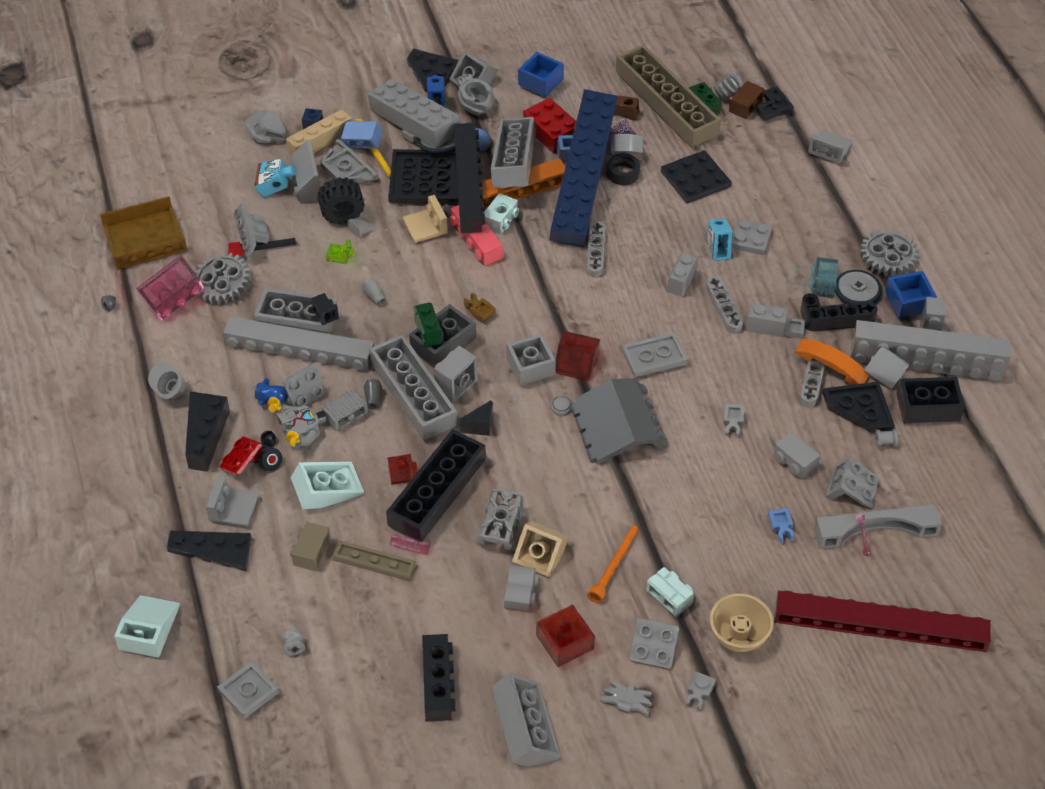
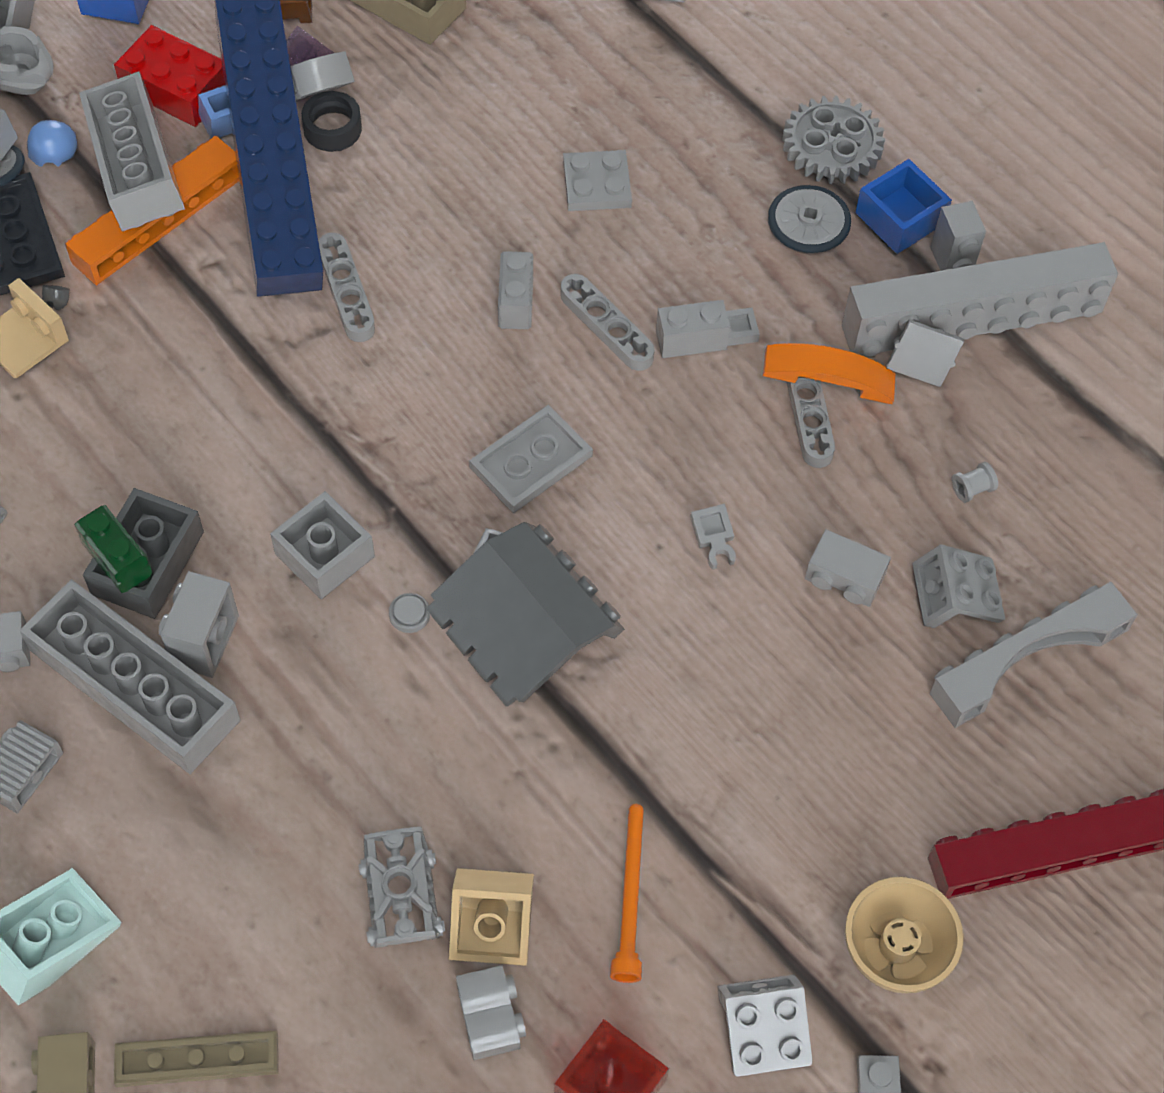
camera: 25 degrees left, 10 degrees up
dark grey cone [363,379,382,409] -> none
black brick [386,429,486,543] -> none
clear red brick [387,454,418,485] -> none
clear pink axle [390,534,430,554] -> none
coral brick [449,205,503,266] -> none
black brick [454,123,485,233] -> none
black slope [460,400,493,436] -> none
pearl gold plate [463,293,496,322] -> none
light aqua brick [483,193,519,235] -> none
clear red slope [555,331,600,381] -> none
light aqua brick [646,567,694,617] -> none
black plate [660,150,732,204] -> none
medium azure torso [707,219,732,261] -> none
medium blue plate [768,508,794,543] -> none
black beam [800,293,878,332] -> none
clear light blue brick [809,257,838,298] -> none
black plate [822,382,895,433] -> none
clear pink hinge [856,514,871,556] -> none
black brick [896,377,965,423] -> none

